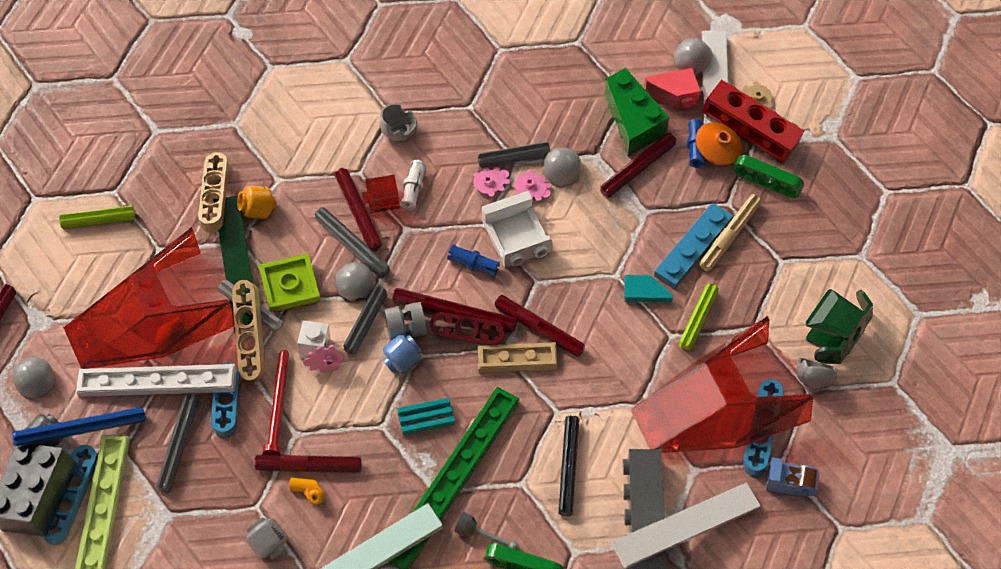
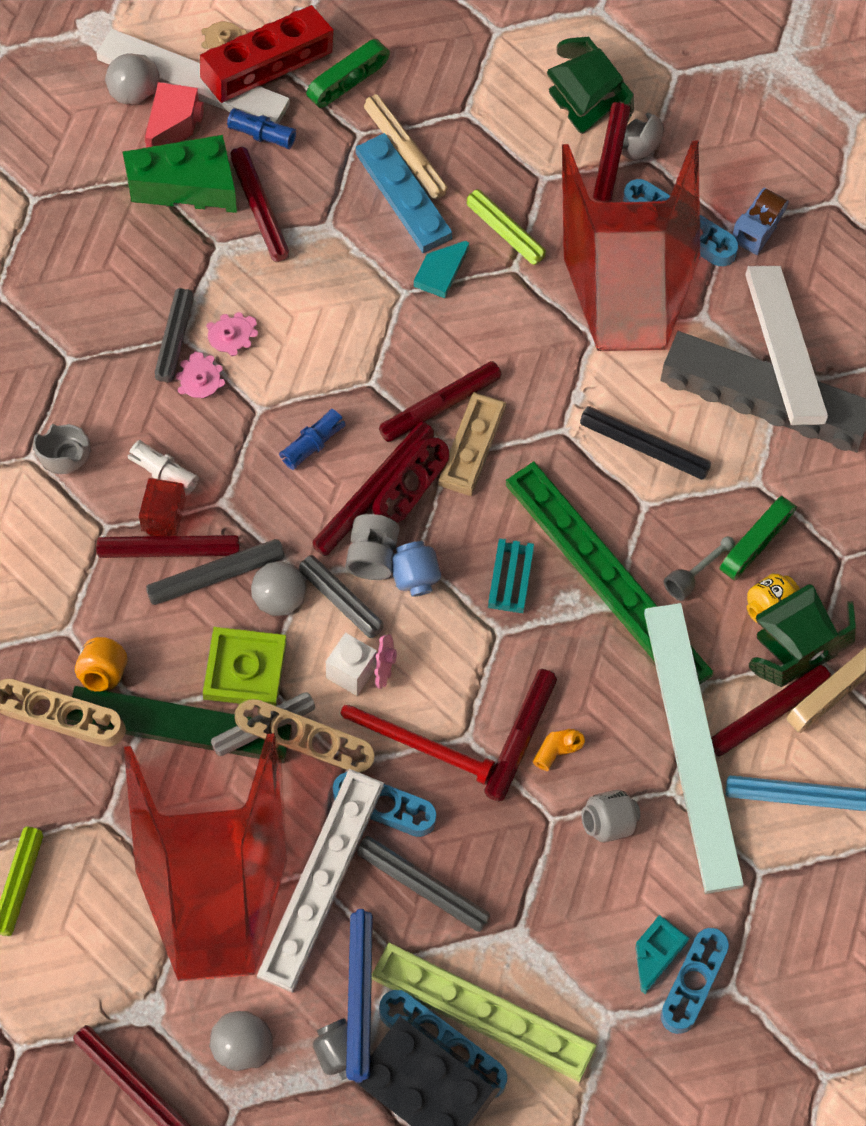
camera: 70 degrees left, 5 degrees up
white panel [482,191,552,268] -> none
light grey hair [544,147,581,186] -> none
orange dish [695,122,742,166] -> none
none -> dark red axle [593,102,630,203]

